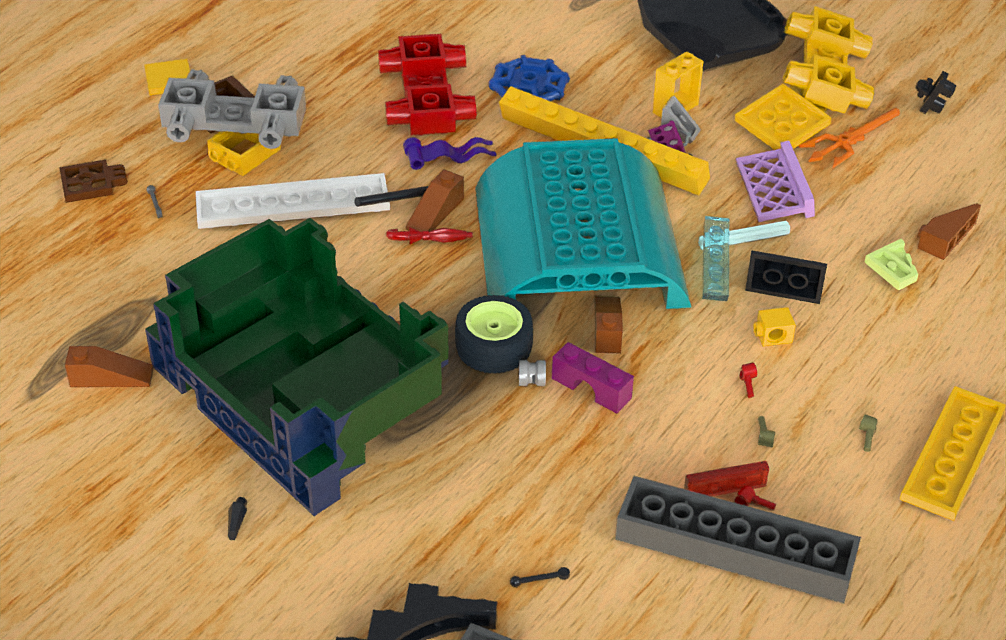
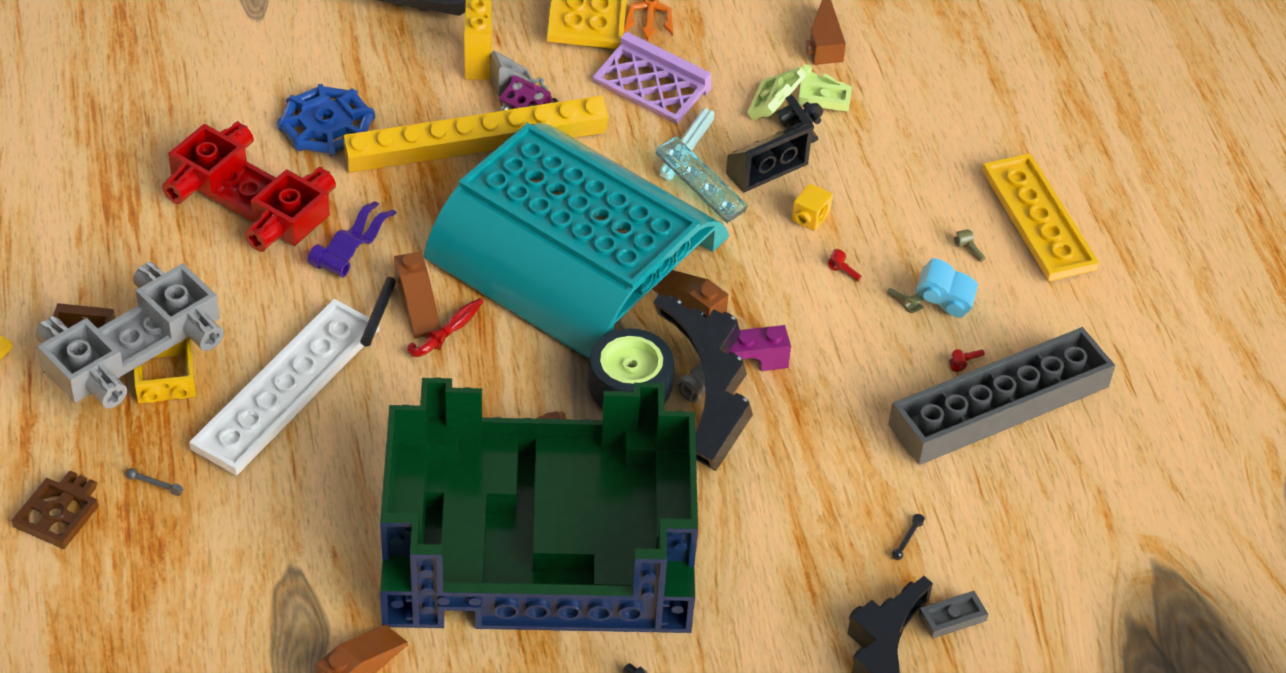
camera: 50 degrees left, 5 degrees up
clear red tile [684,461,769,496] -> none
none -> black arch [653,293,753,471]
none -> yellowish green wing [747,67,806,120]
none -> black hips [777,95,823,143]
none -> medium azure brick [916,258,978,318]

